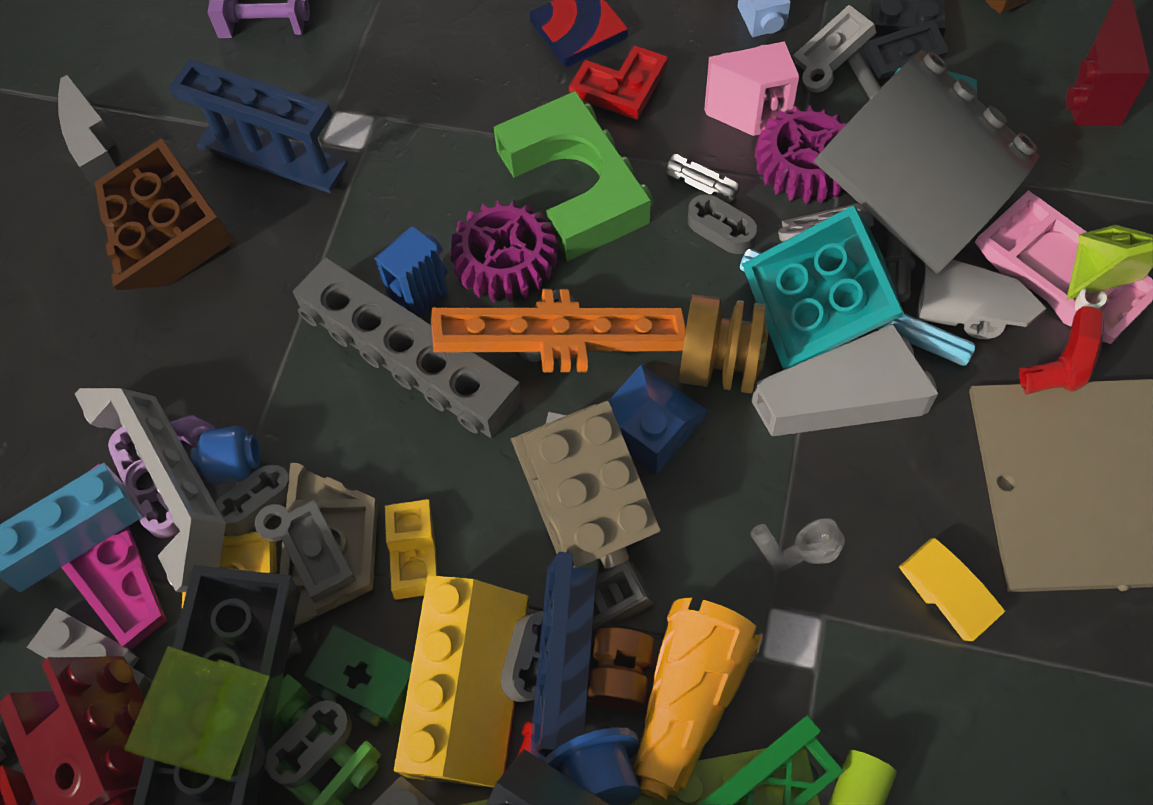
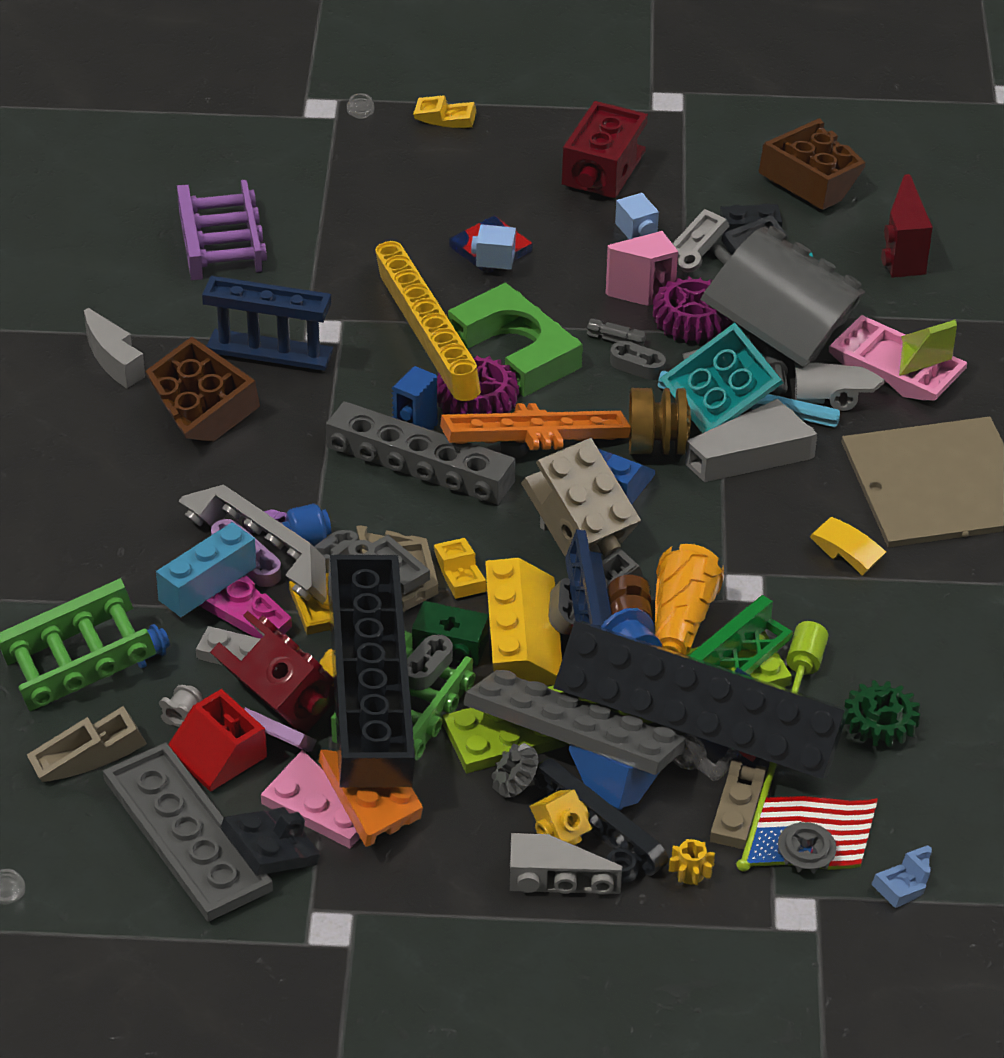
camera: 15 degrees left, 20 degrees down
clear neon green slope [125,646,269,780] -> none
red plate [569,45,668,120] -> none
clear plate [750,518,845,572] -> none
red arm [1019,288,1107,395] -> none
none -> yellow beam [375,241,481,401]
none -> light blue brick [471,224,516,270]

